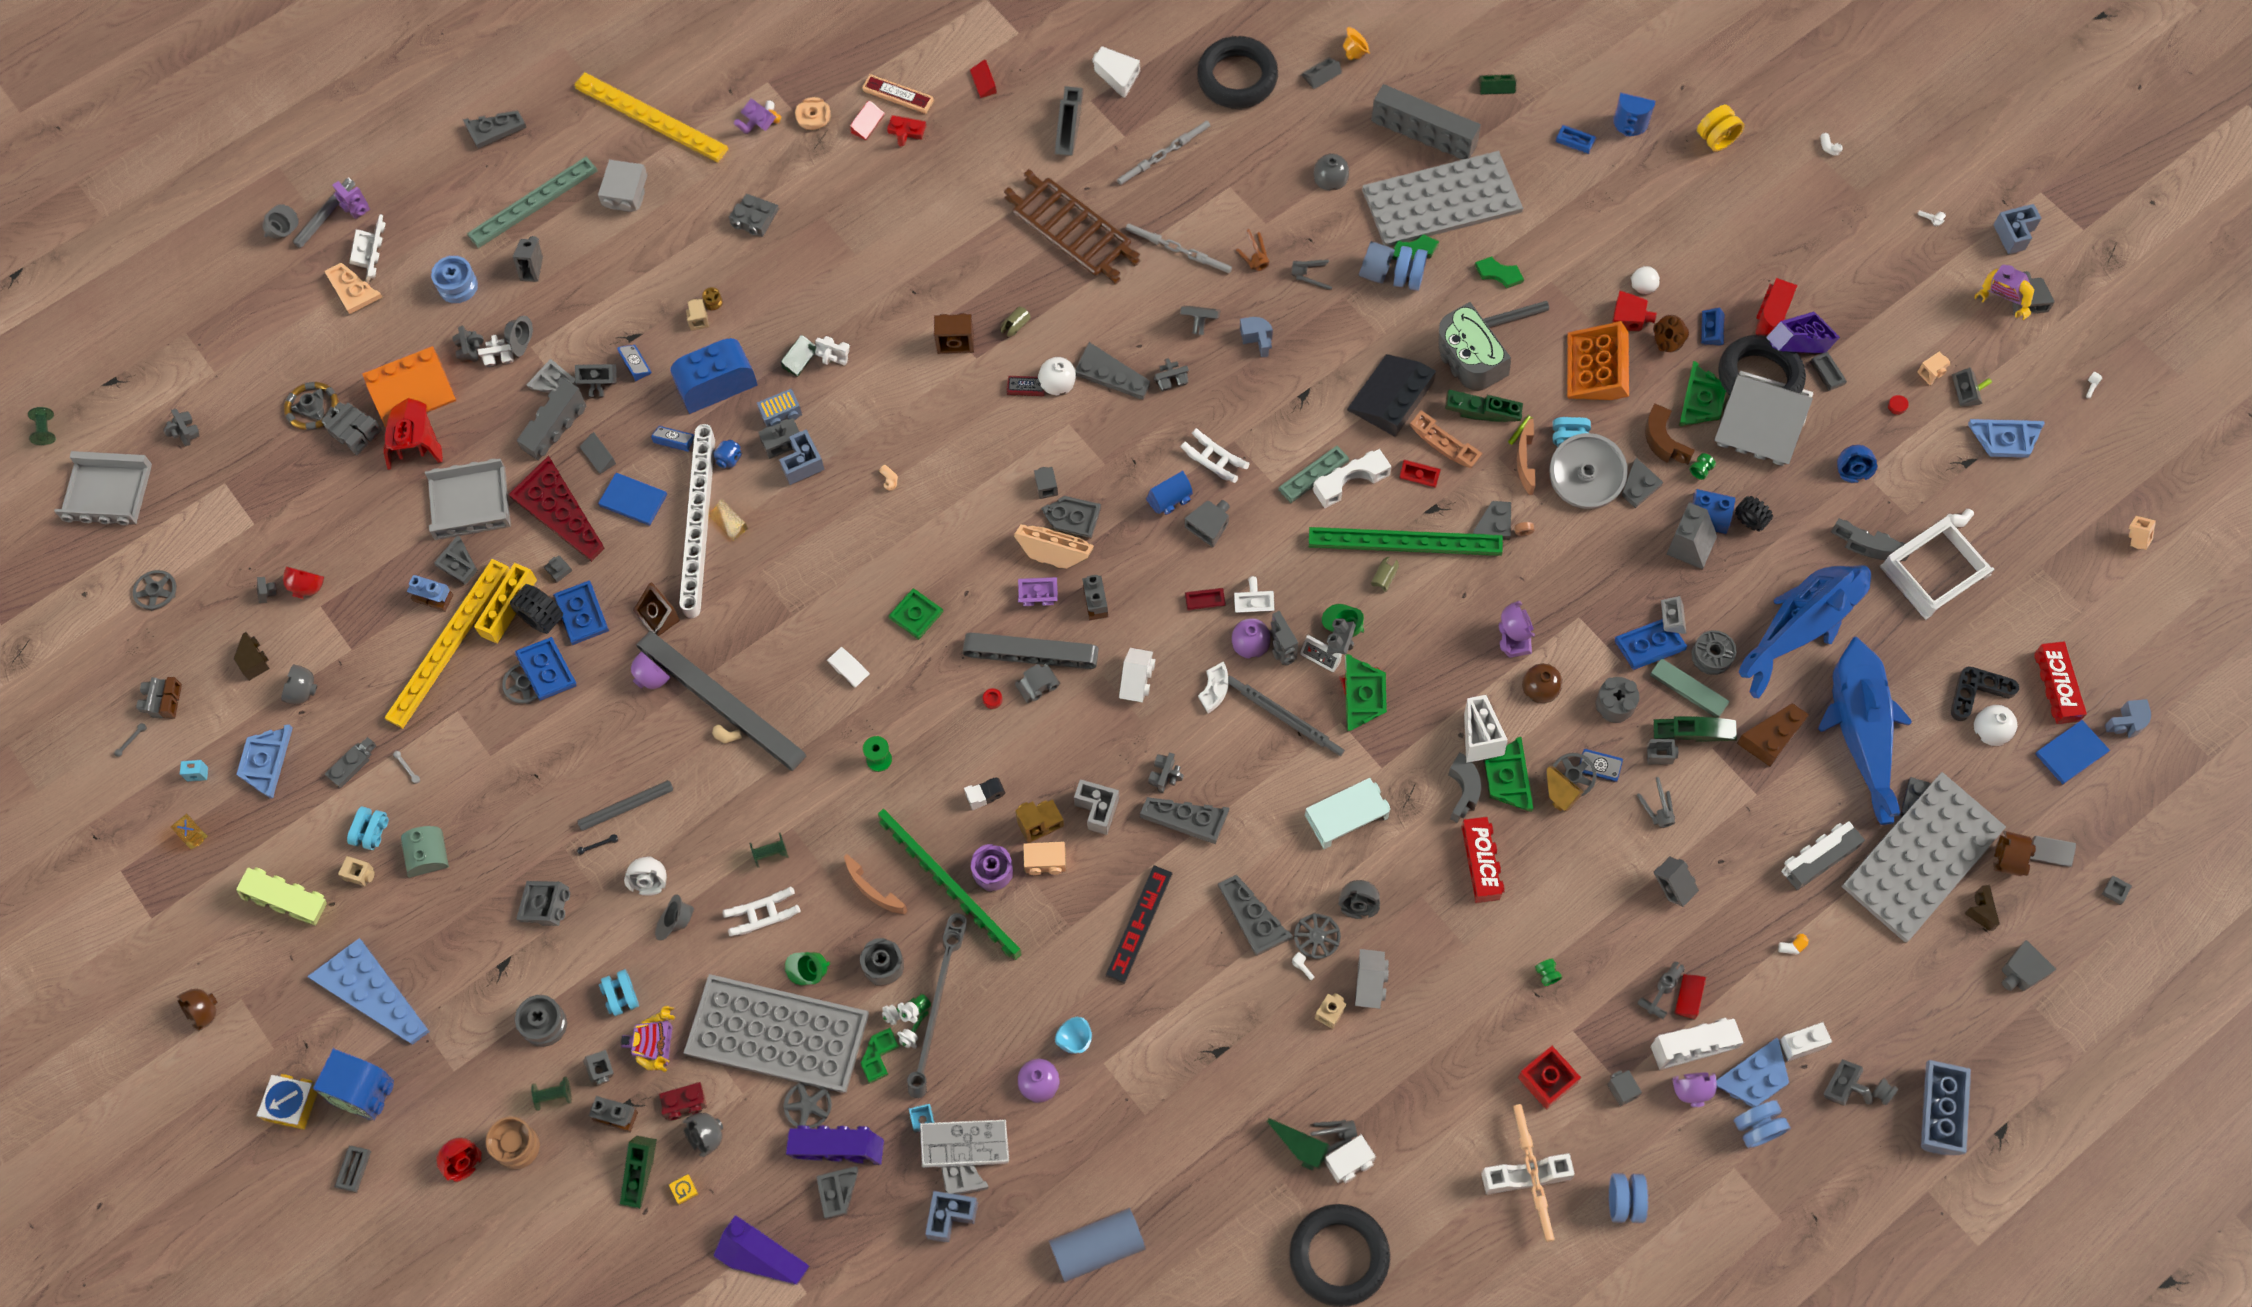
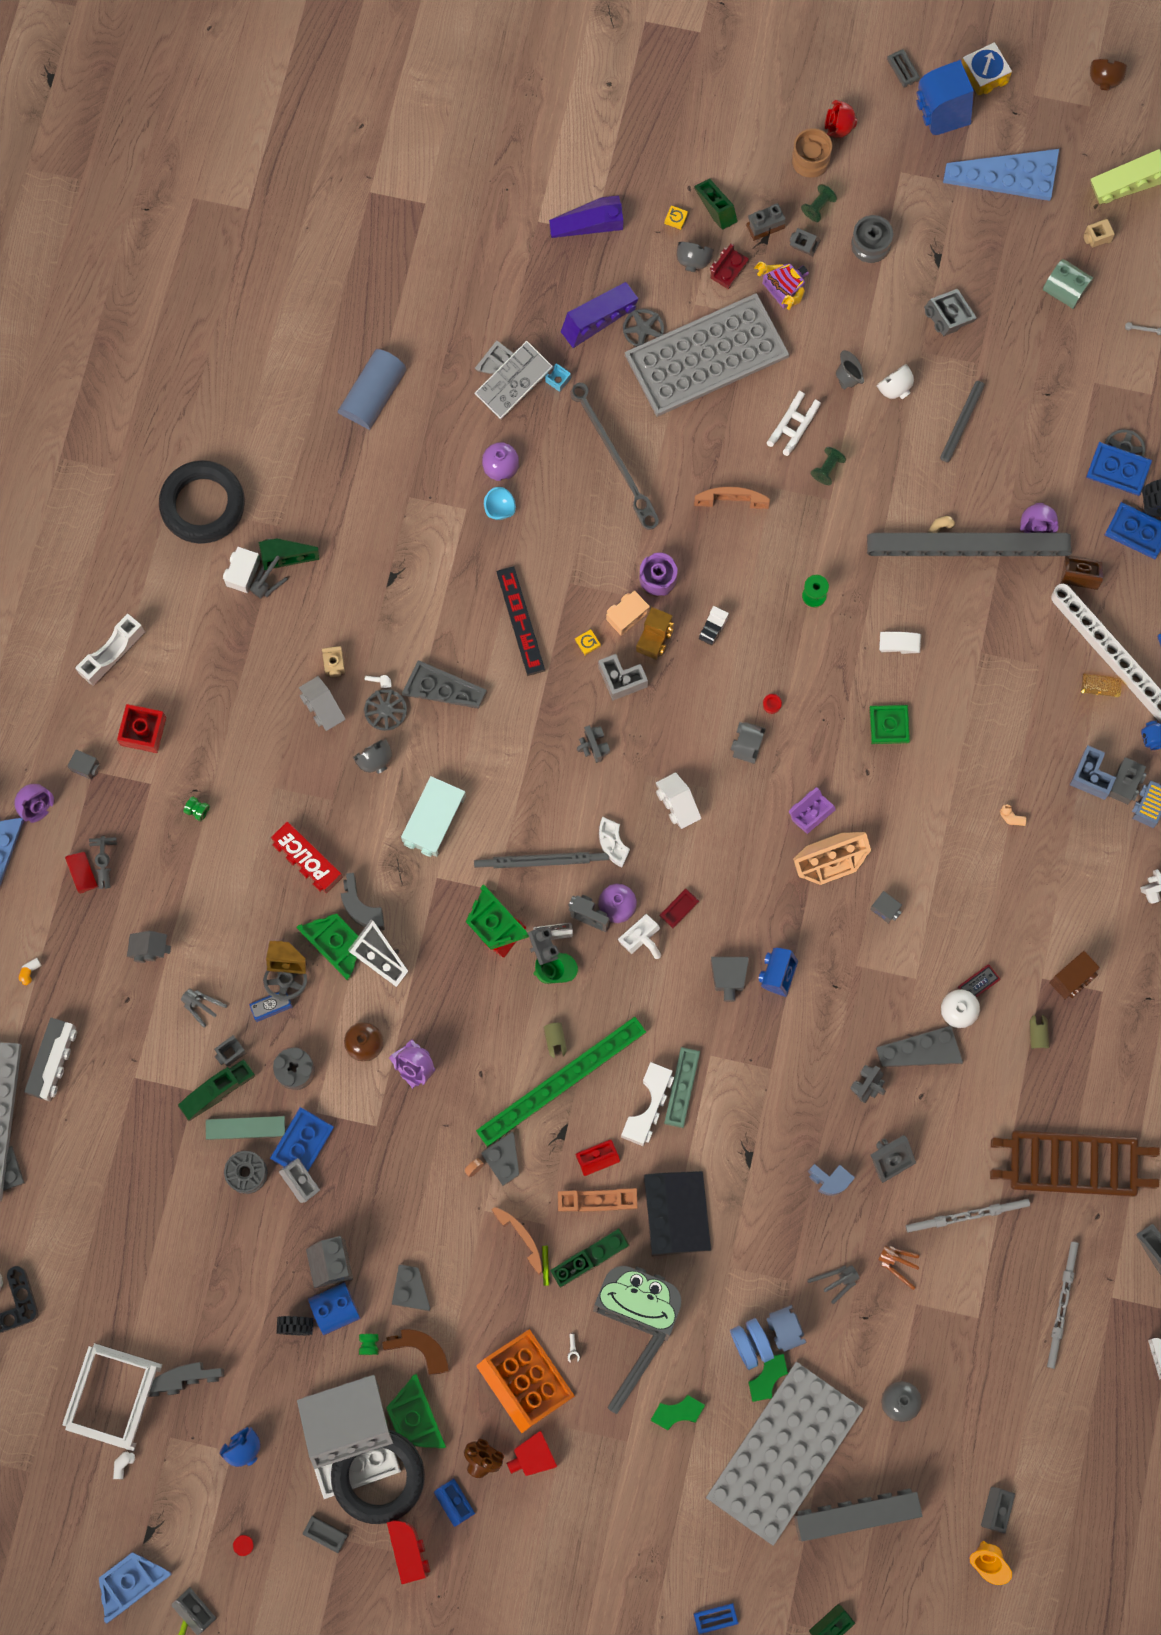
camera: 140 degrees right, 10 degrees up
medium azure brick [347,806,389,850] -> none
black hinge [577,834,618,855] -> none
medium azure brick [599,969,639,1016] -> none
green piece [785,952,831,985] -> none
dark grey wing [816,1166,858,1220] -> none
dark grey brick [860,938,904,985] -> none
green tile [860,1027,899,1084] -> none
green plate [878,808,1022,960] -> none
white plant [882,994,932,1048] -> none
sand blue brick [925,1191,978,1243] -> none
dark grey beam [962,633,1099,669] -> none
dark grey tile [1041,496,1101,539] -> none
dark grey hips [1082,575,1108,621] -> none
dark grey wing [1140,797,1230,844] -> none
white piece [1180,428,1249,483] -> none
black tyre [1197,36,1278,109] -> none
light nougat piece [1513,1104,1554,1242] -> none
light grey dish [1549,433,1627,509] -> none
medium azure brick [1553,417,1591,447] -> none
medium blue wheel [1609,1173,1648,1223] -> none
white hair [1631,266,1660,294] -> none
white wedge [1651,1018,1744,1070] -> none
reddish brown wedge [1737,703,1809,767] -> none
blue animal [1739,565,1871,699] -> none
dark purple wedge [1766,312,1840,353] -> none
blue animal [1818,637,1912,825] -> none
light nougat brick [1917,351,1950,385] -> none
none -> white hand [568,1334,580,1363]
none -> yellow tile [575,629,601,656]

